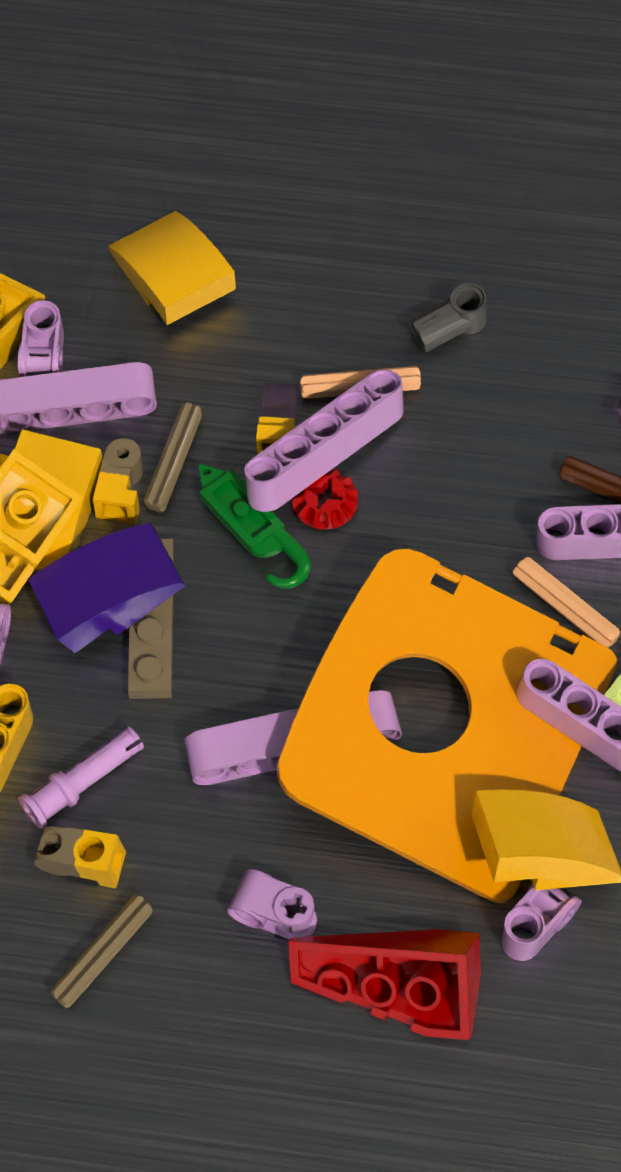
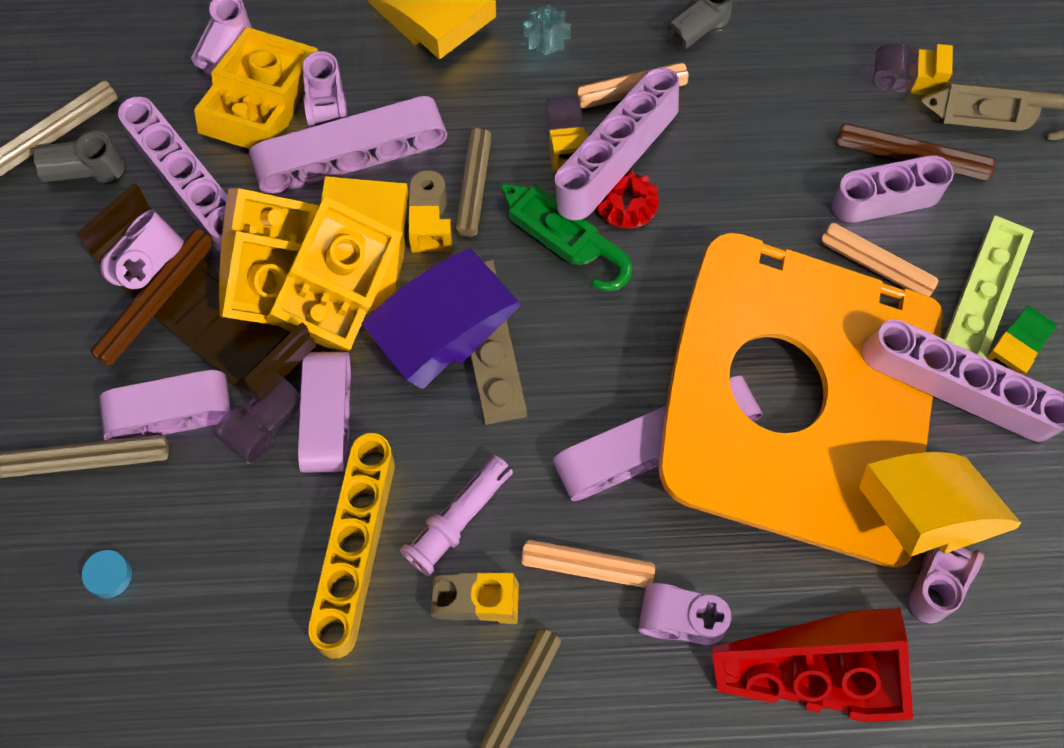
camera: 15 degrees left, 5 degrees up
none -> light nougat axle [521,540,655,588]
none -> clear light blue gear [523,5,571,55]

